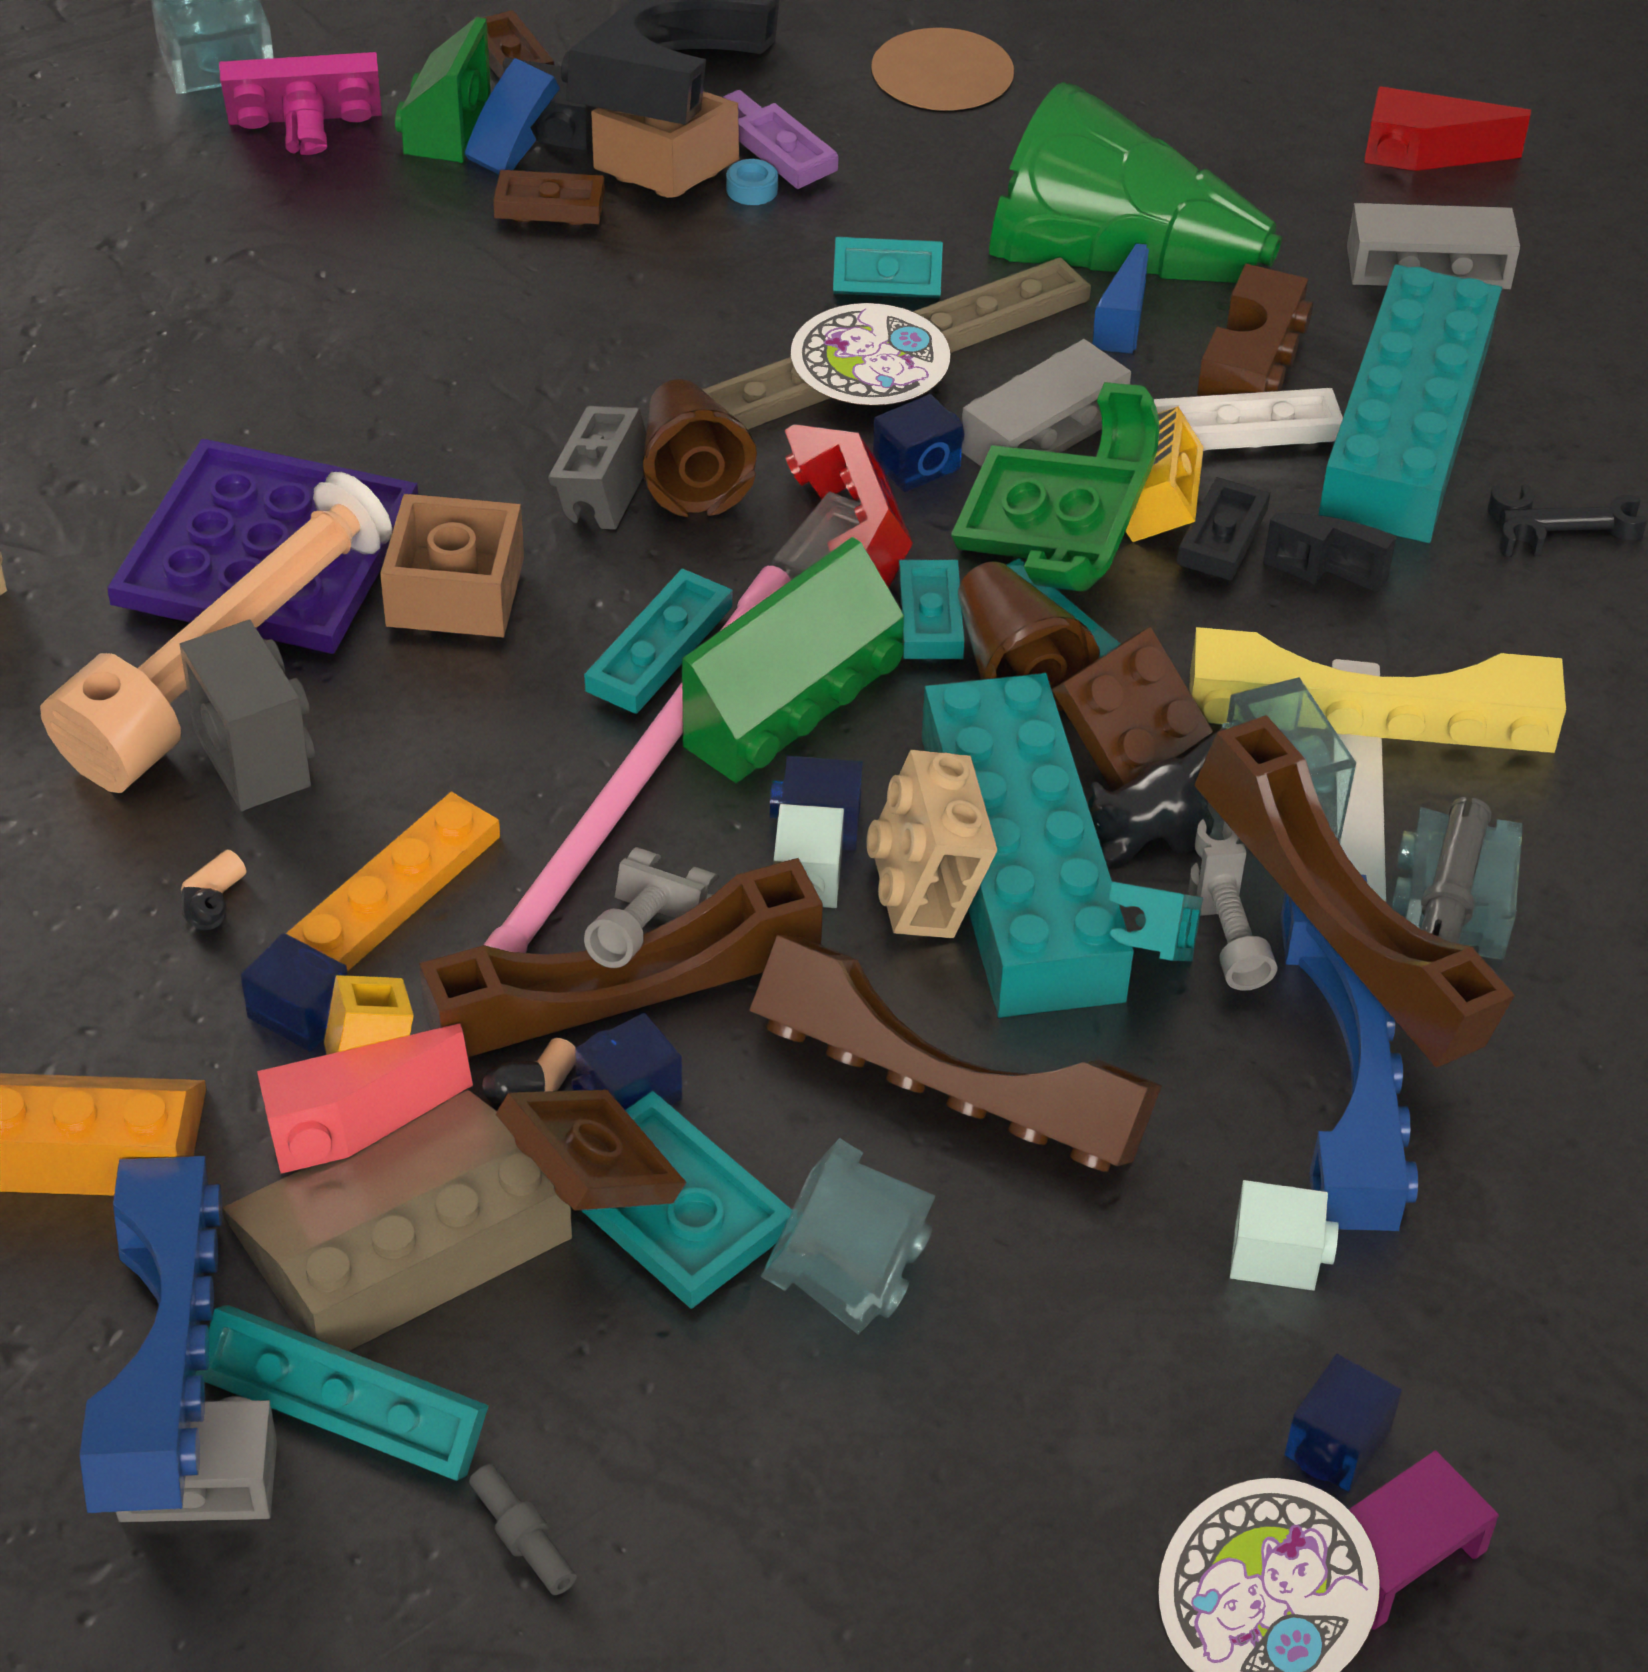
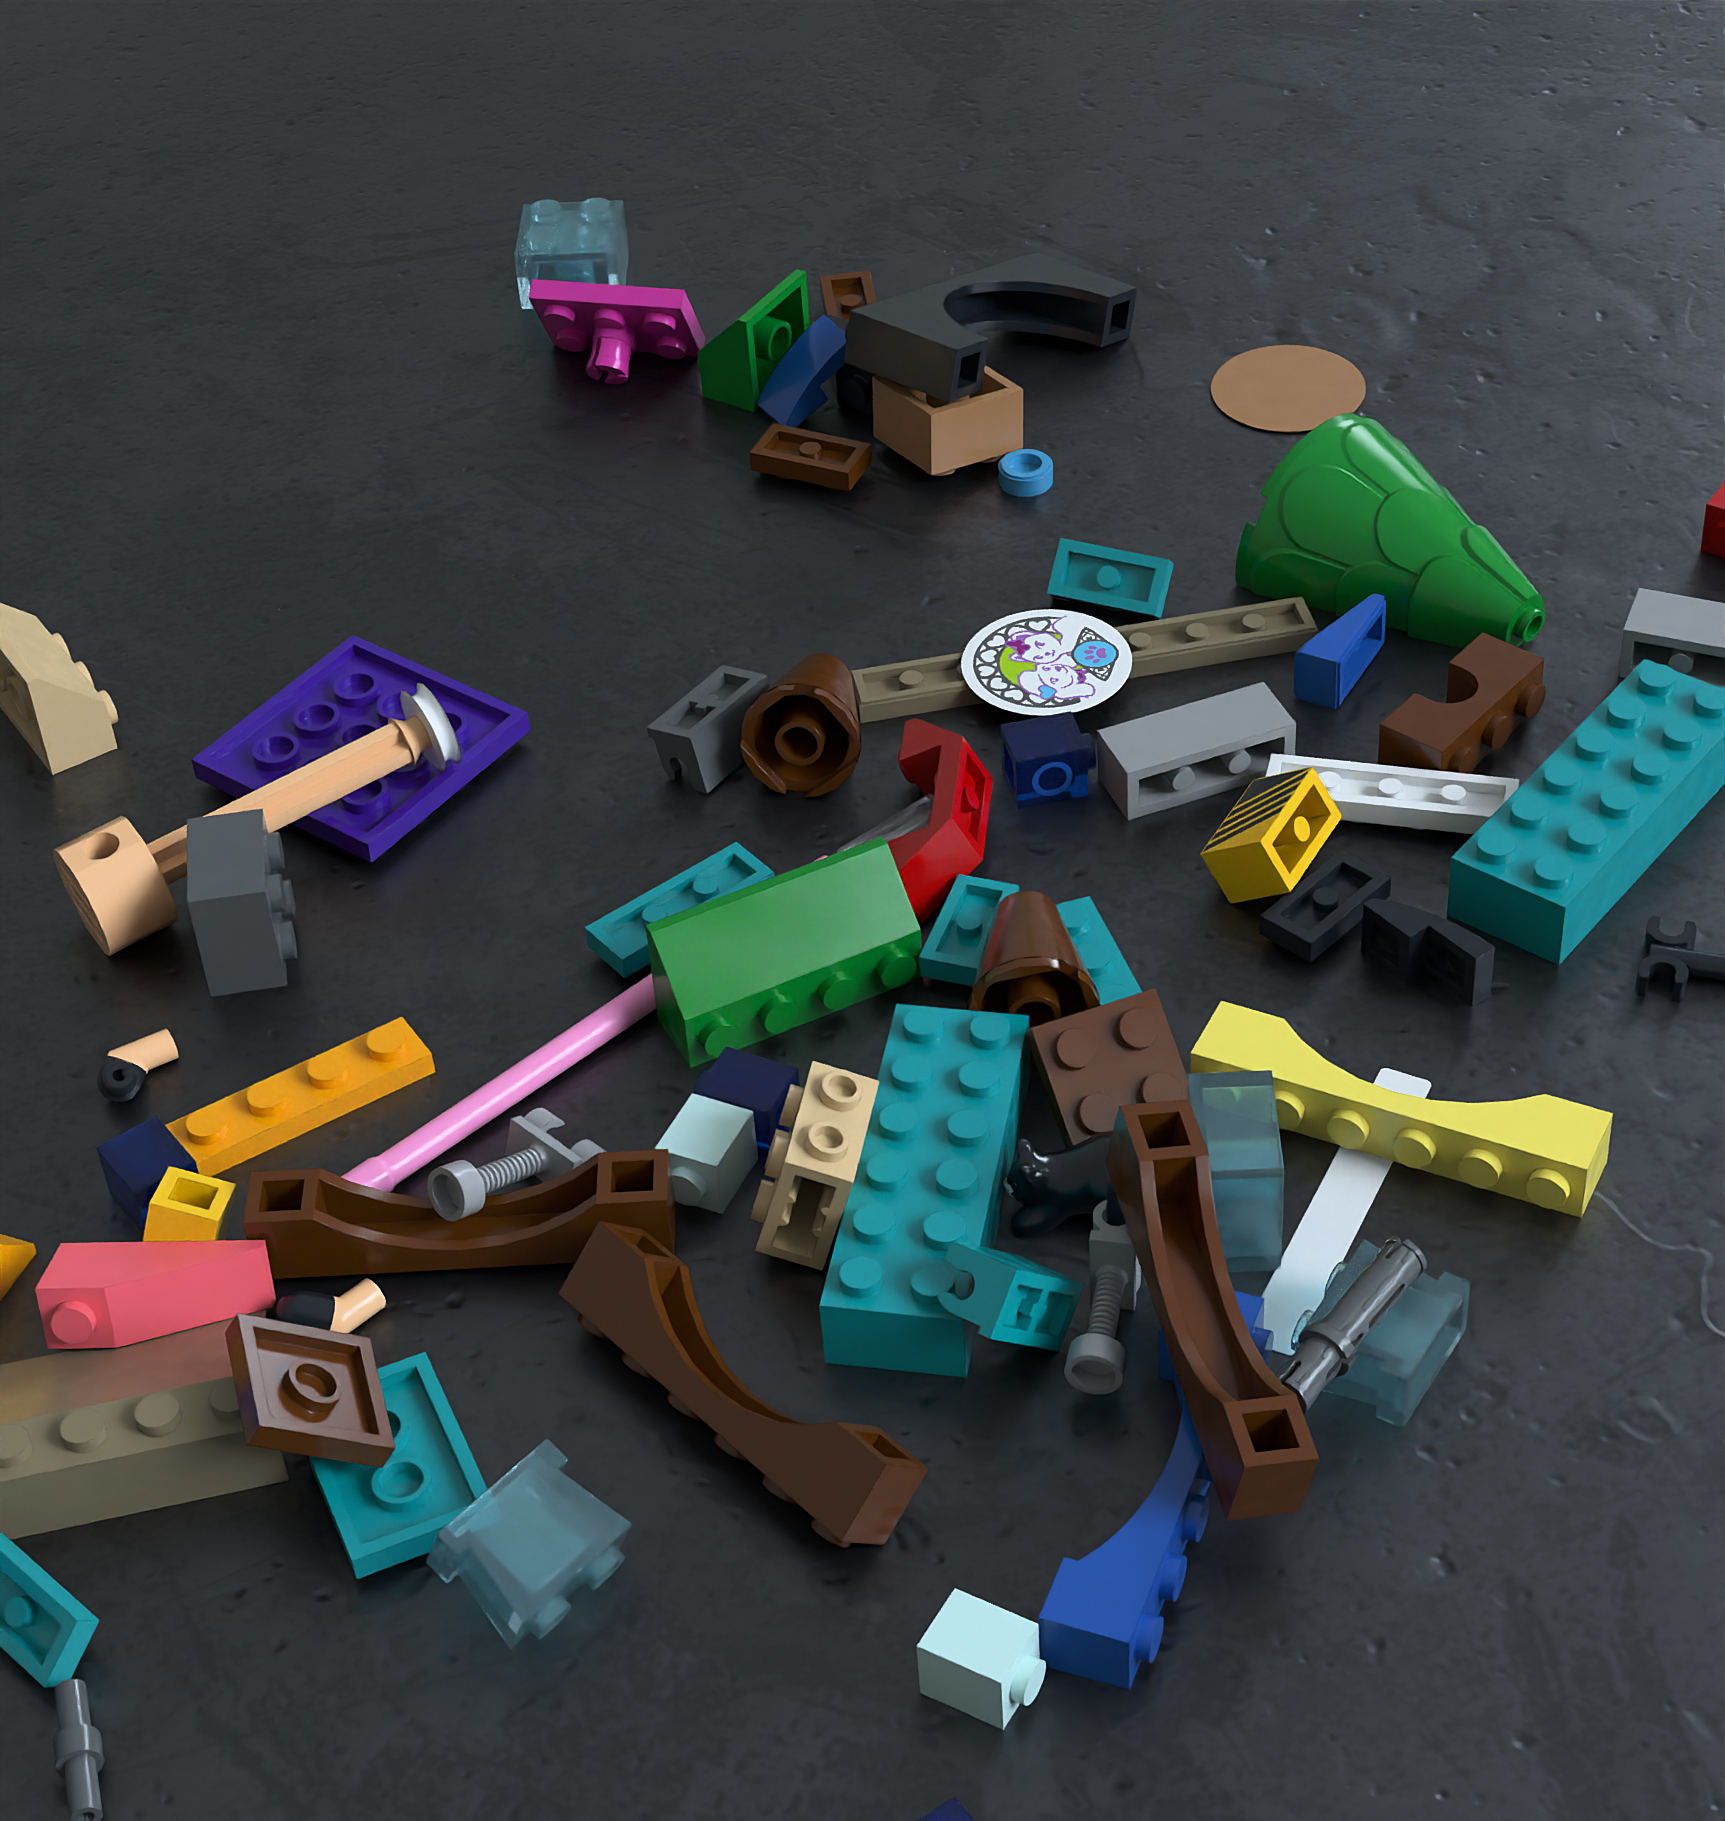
camera: 25 degrees right, 5 degrees down
medium nougat brick [380,494,524,637] -> none
clear blue brick [572,1013,682,1110] -> none
medium lavender hinge [723,90,839,189] -> none
green piece [951,382,1159,591] -> none

